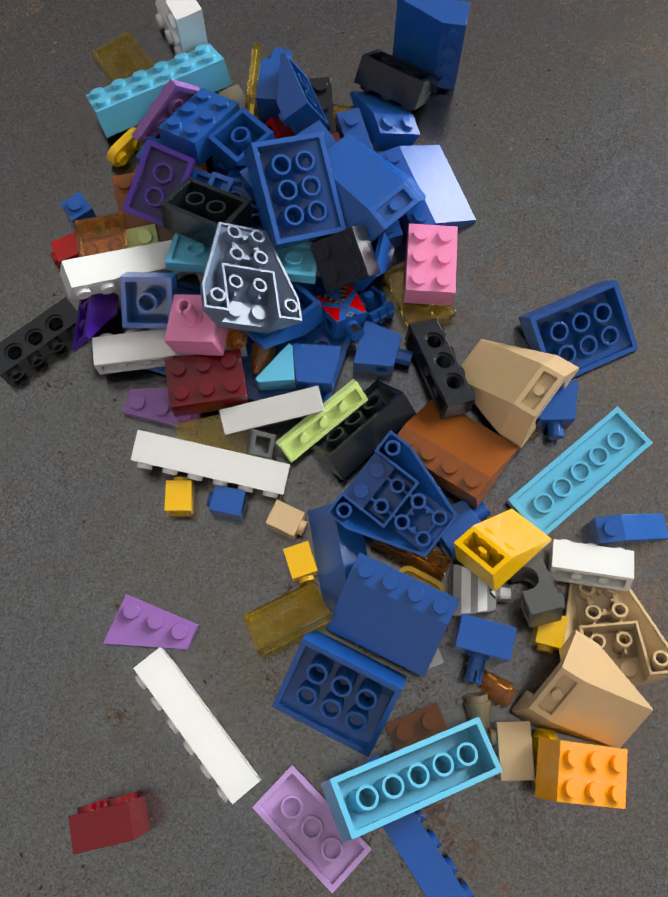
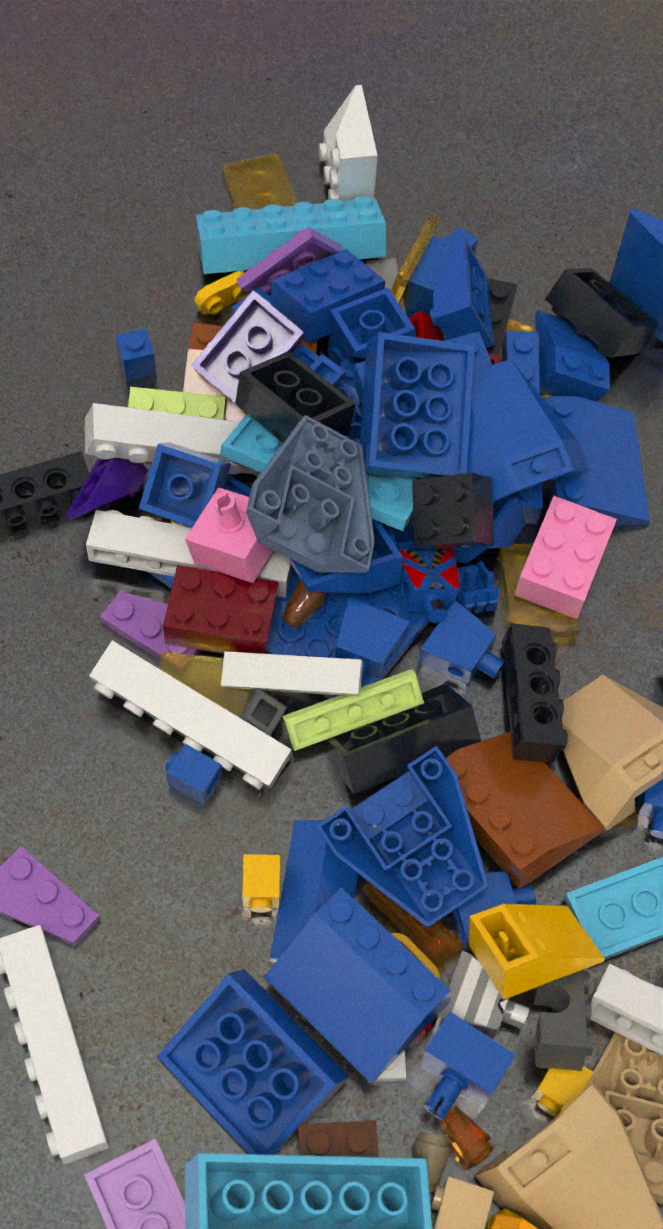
camera: 15 degrees right, 10 degrees down
red brick [50,231,88,266] -> none
clear orange slope [74,211,129,257] -> none
yellow brick [164,477,195,516] -> none
clear orange plate [225,329,248,350] -> none
clear yellow tile [242,581,334,656] -> none
medium azure slope [255,343,296,391] -> none
tan brick [265,500,308,541] -> none

